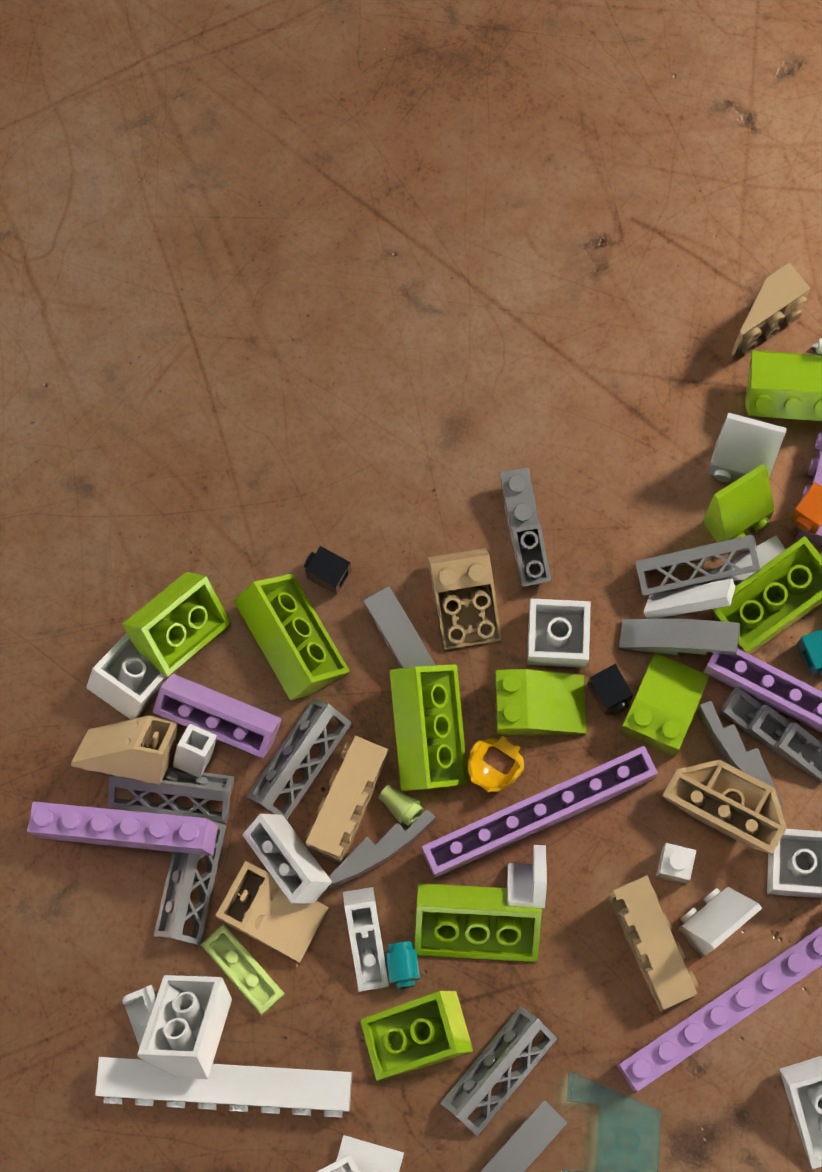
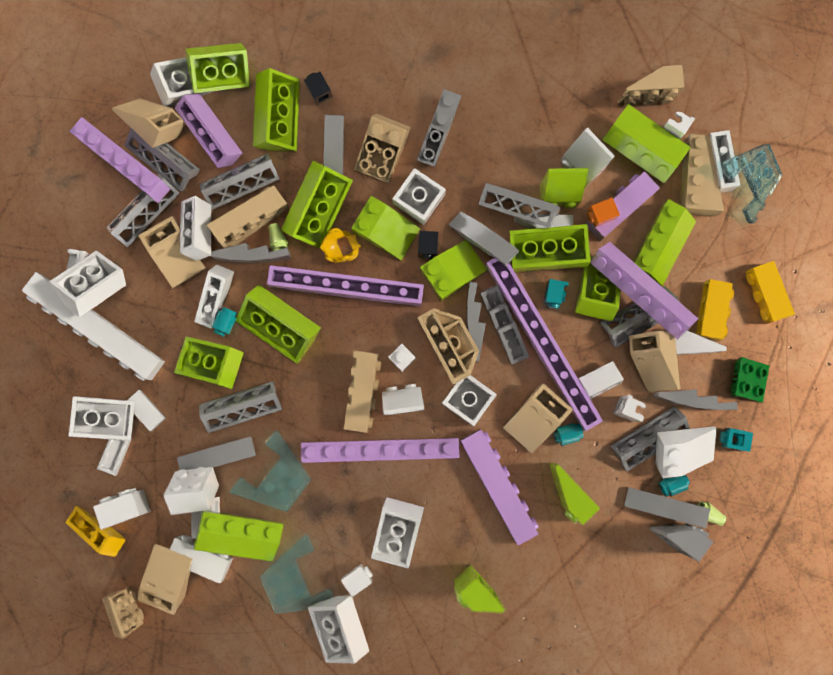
camera: 25 degrees right, 10 degrees up
white brick [173,724,217,778] -> none
yellowish green tile [200,924,285,1015] -> none
white panel [507,845,547,908] -> none
white tile [644,578,736,618] -> none

